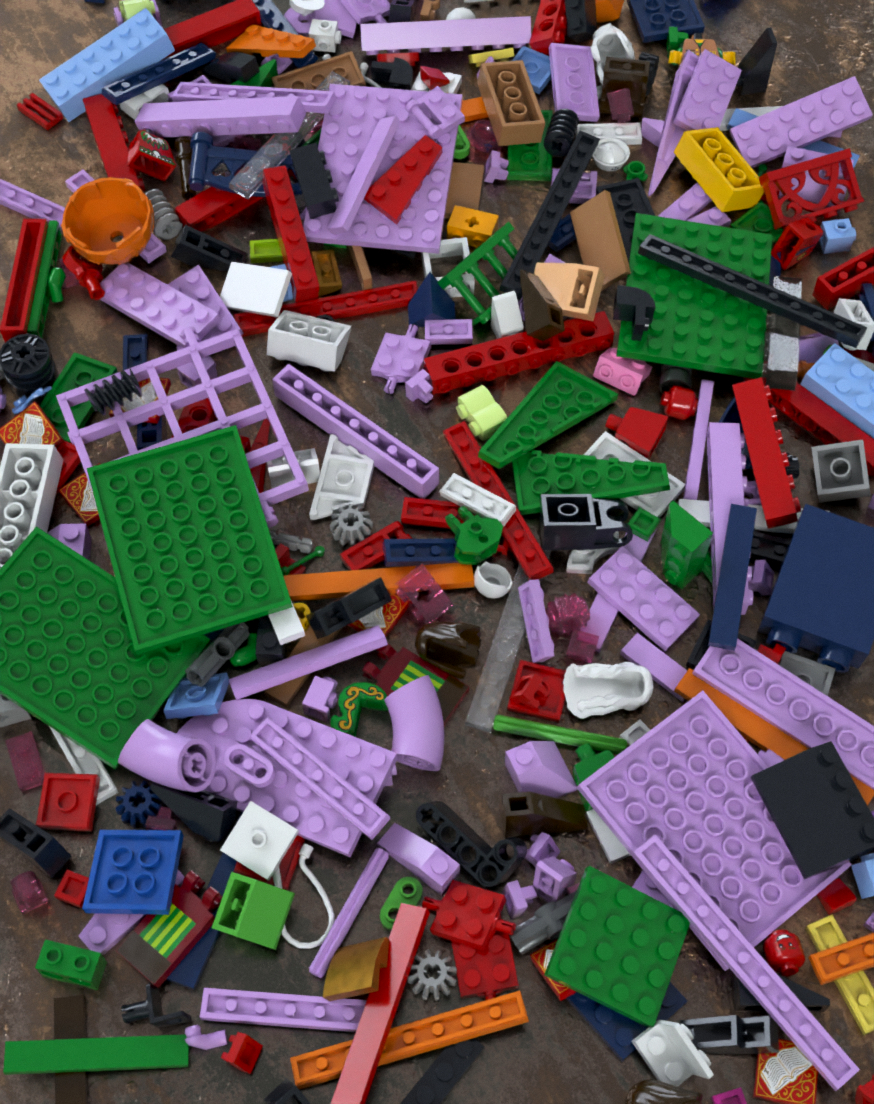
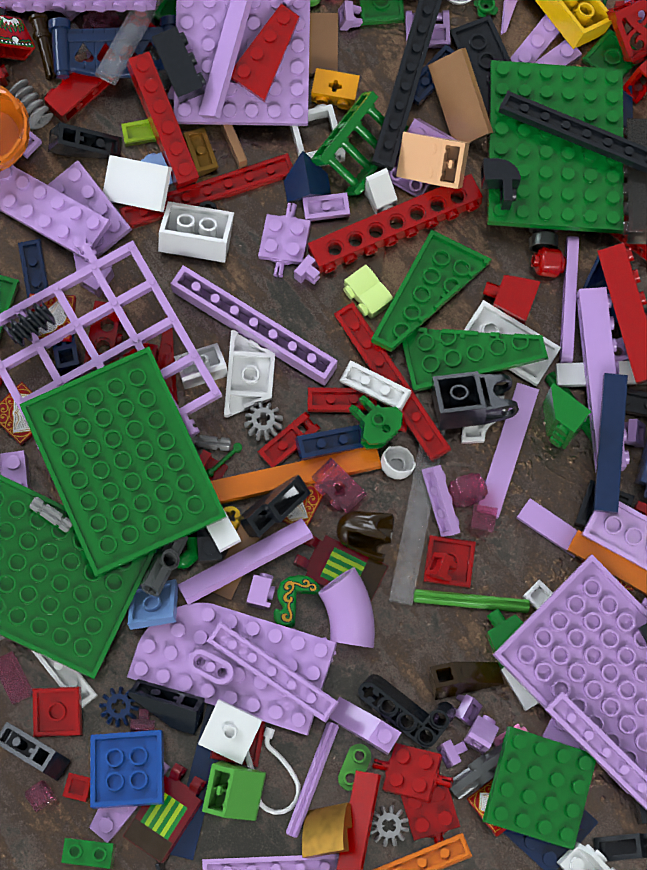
camera: 10 degrees left, 15 degrees up
lavender brick [118,719,216,792] -> none
lavender slope [505,741,578,798] -> none
dark brown slope [520,269,565,341] -> none
white hair [563,662,653,719] -> none
lavender plate [587,546,700,652] -> none
bright pink bracket [593,347,652,396] -> none
green tile [628,507,661,542] -> none
none -> light grey axle [29,497,72,532]

